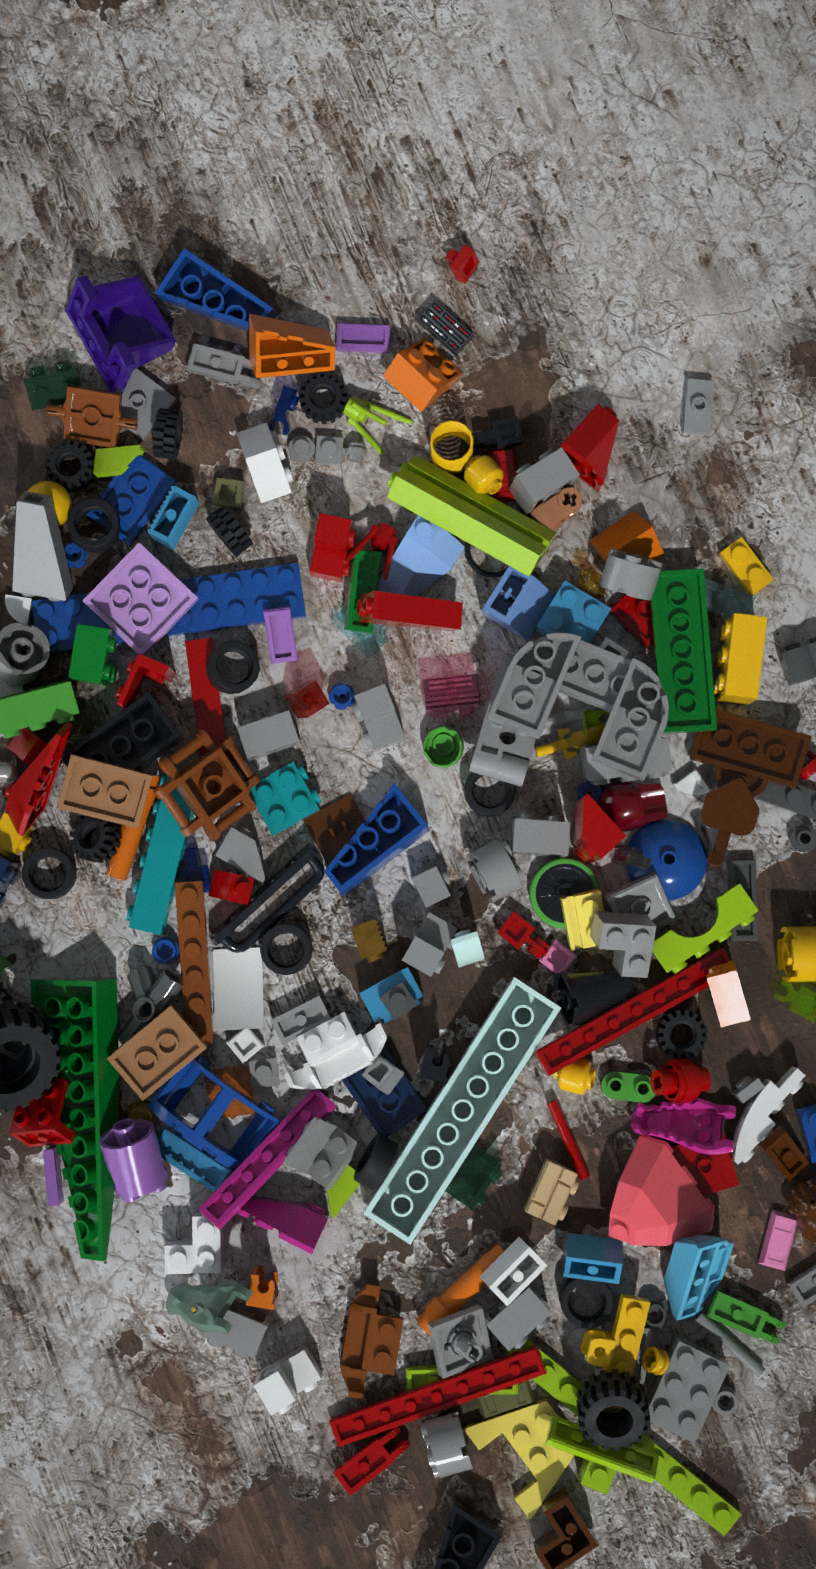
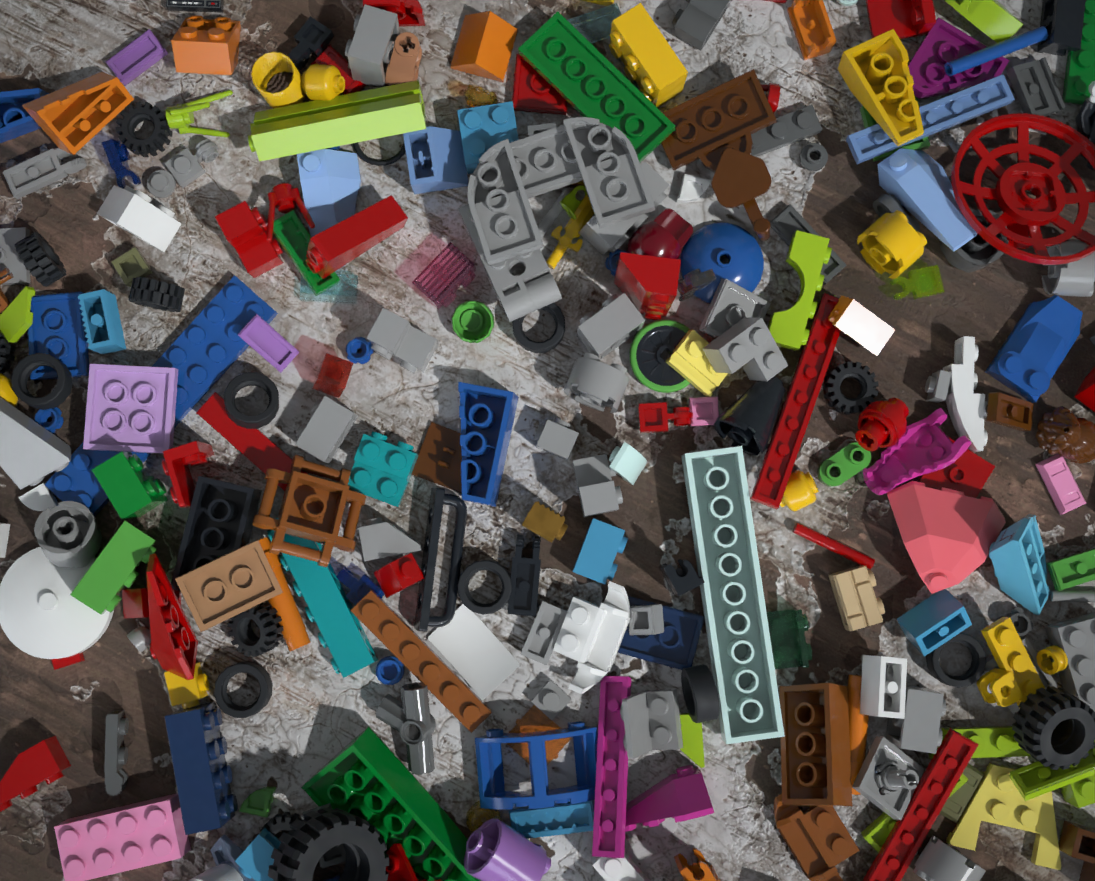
camera: 40 degrees left, 0 degrees up
medium nougat plate [107,1004,208,1101] -> none
white tile [226,1029,265,1063] -> none
dark grey plate [379,982,418,1021] -> none
light grey brick [600,548,663,600] -> none
none -> black hinge [507,534,541,617]
none -> dark orange slope [779,683,852,806]

